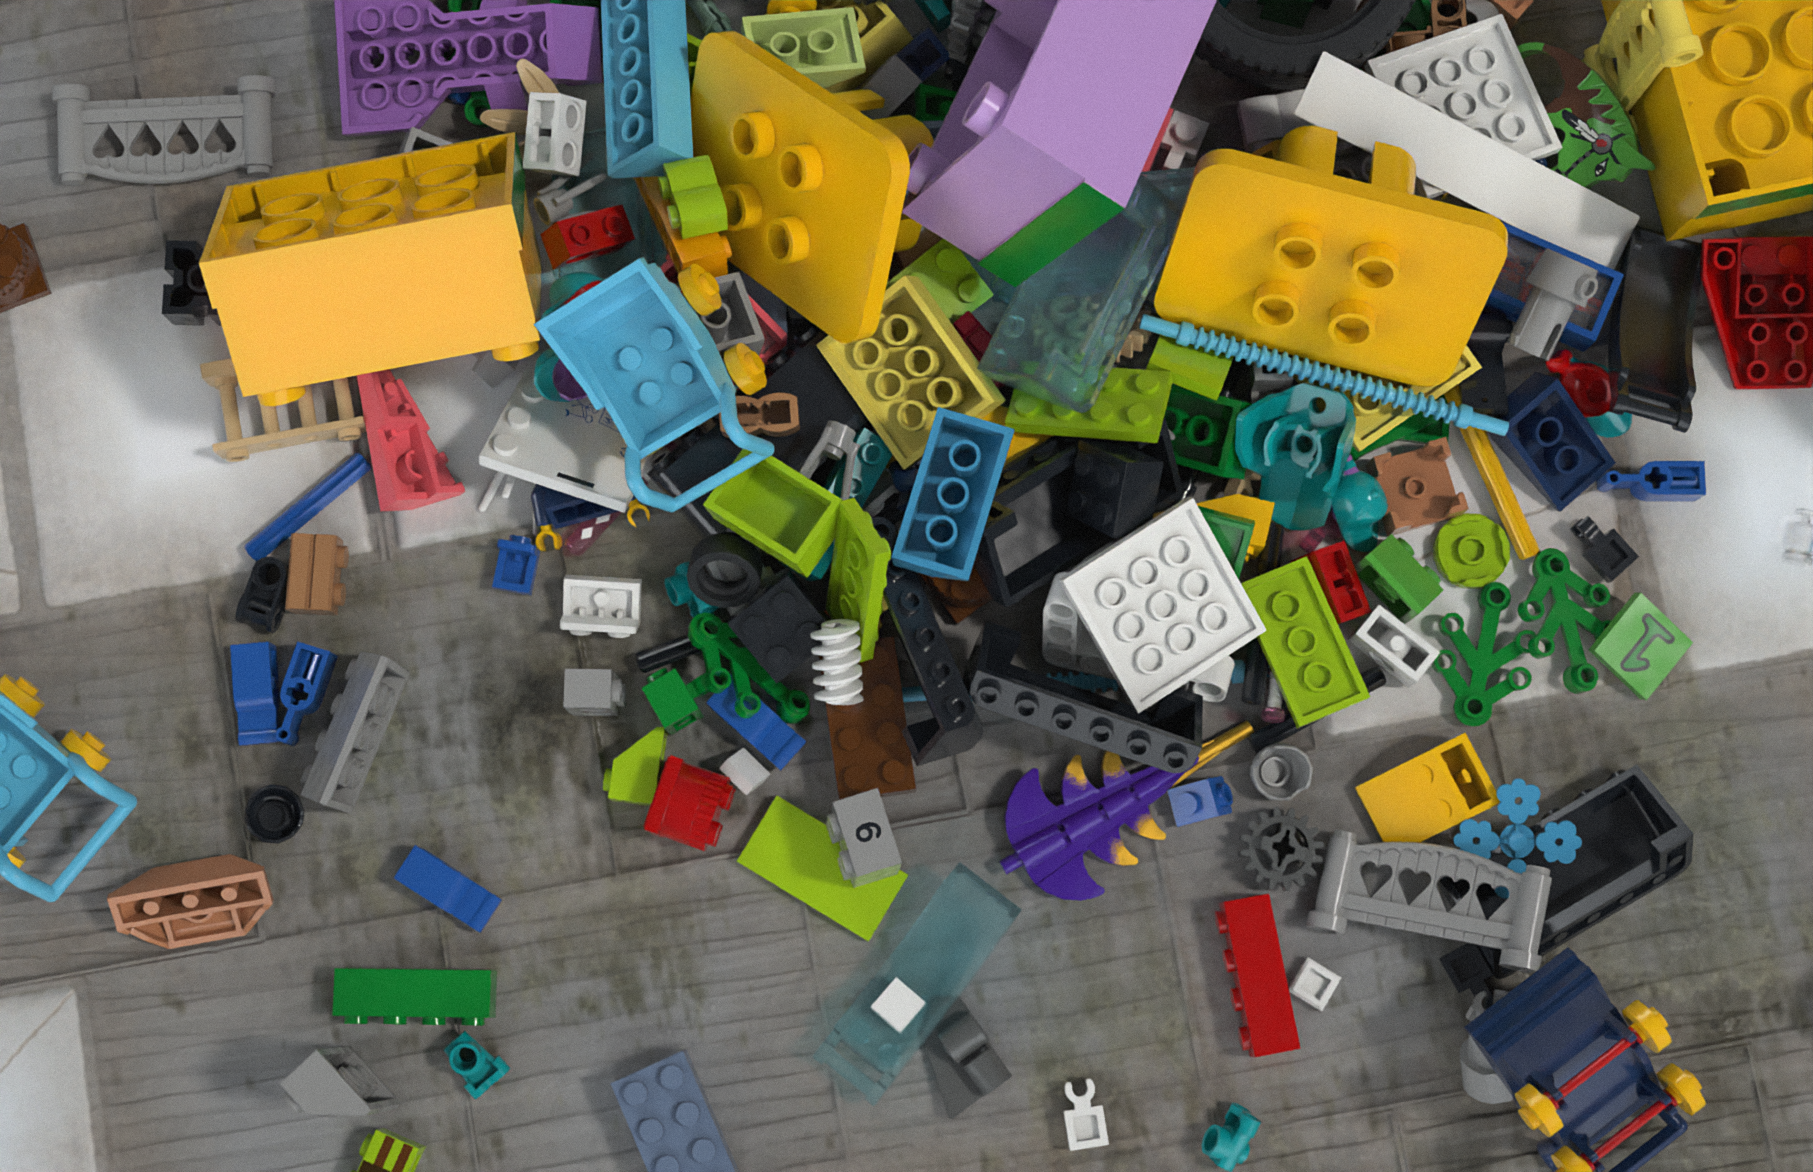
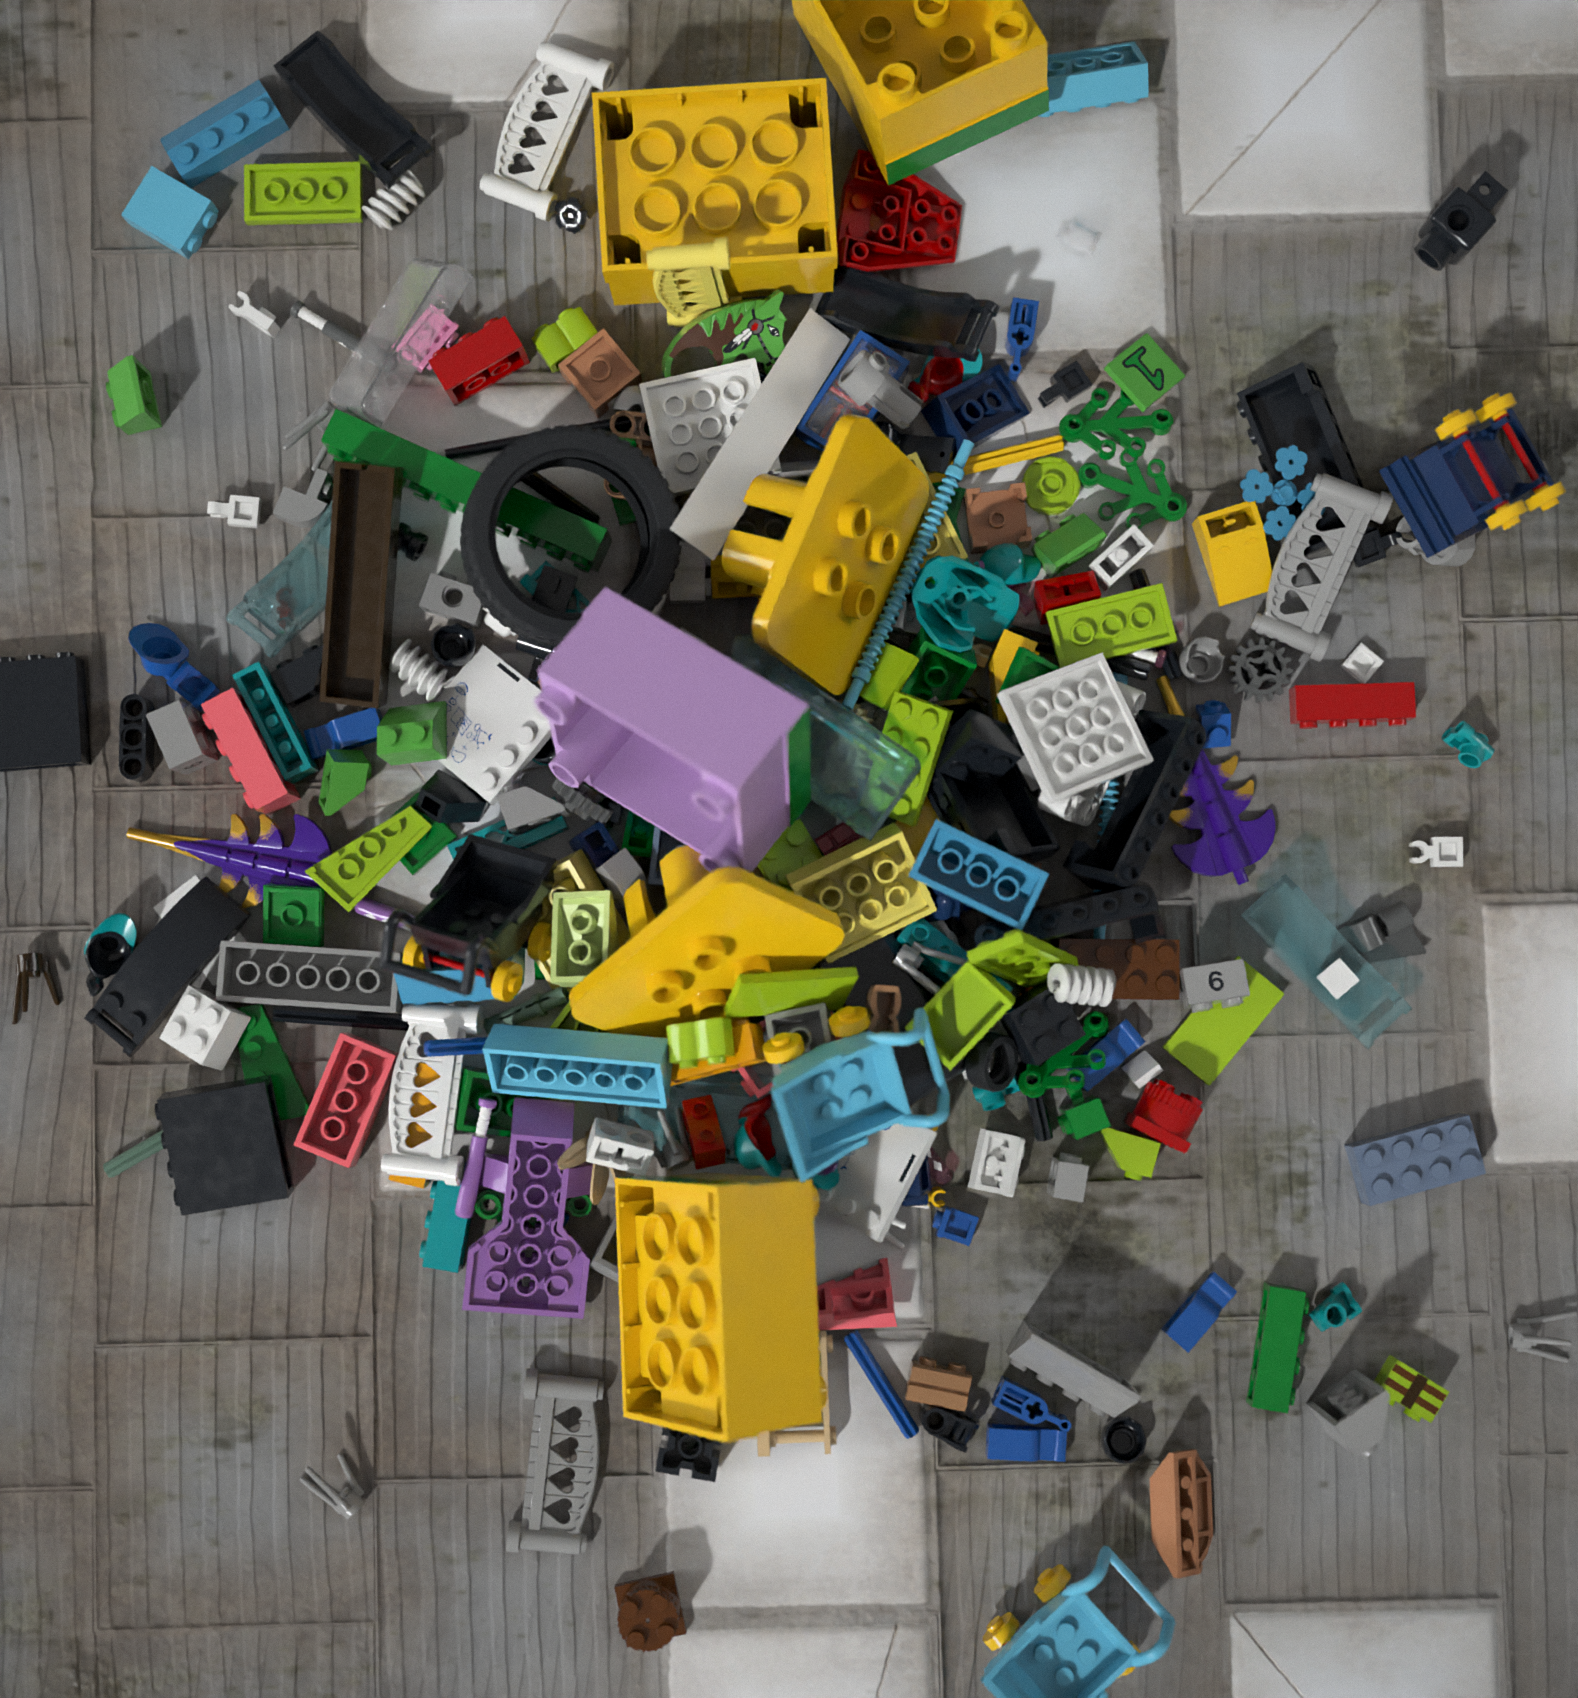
camera: 75 degrees left, 5 degrees up
none -> lime tile [724,967,859,1018]

